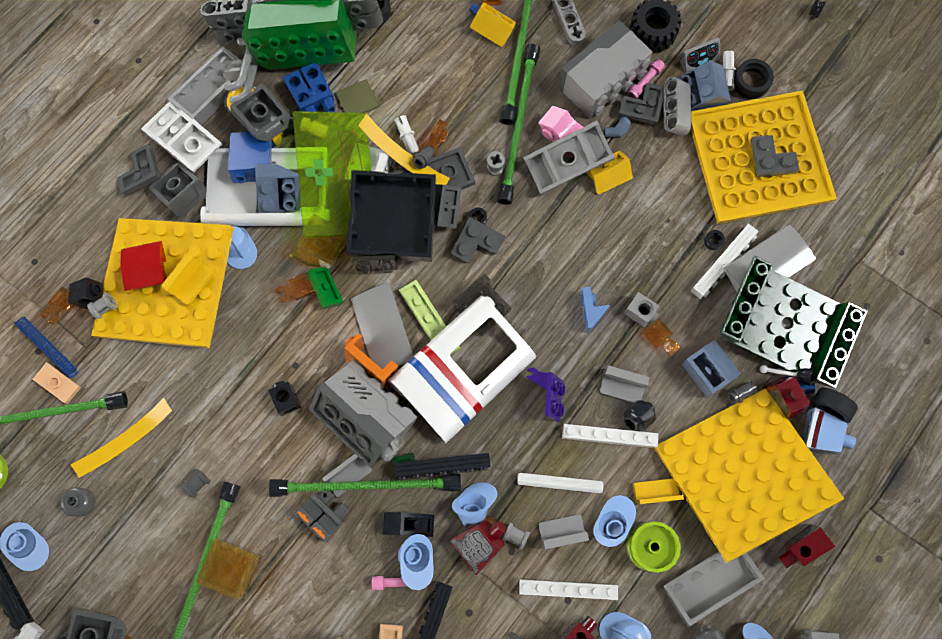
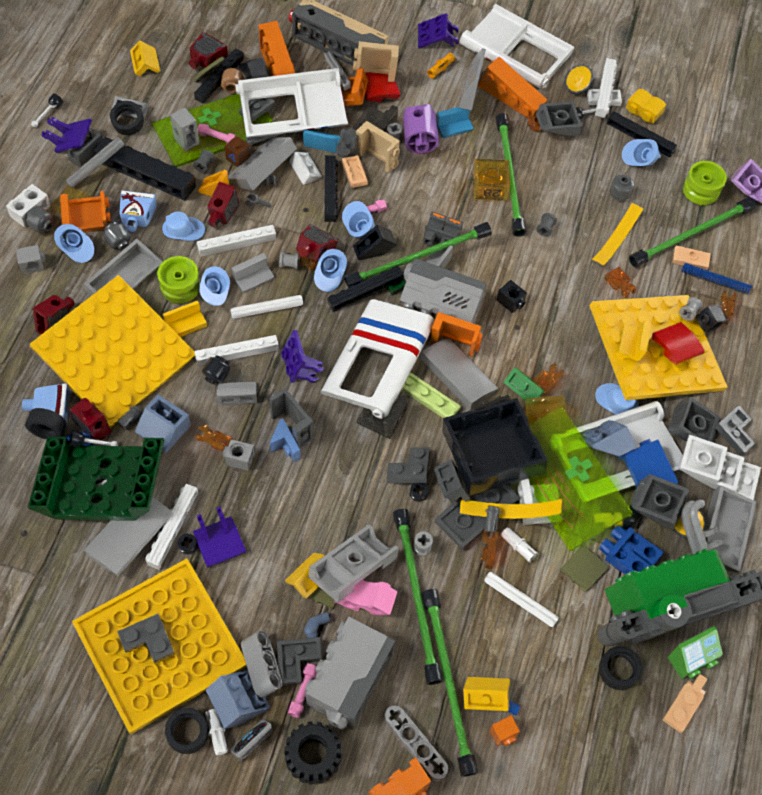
camera: 155 degrees right, 15 degrees down
none -> dark purple plate [193,506,246,568]
none -> dark grey panel [269,388,314,449]
none -> white axle [484,572,558,627]
none -> clear orange plate [604,267,636,298]

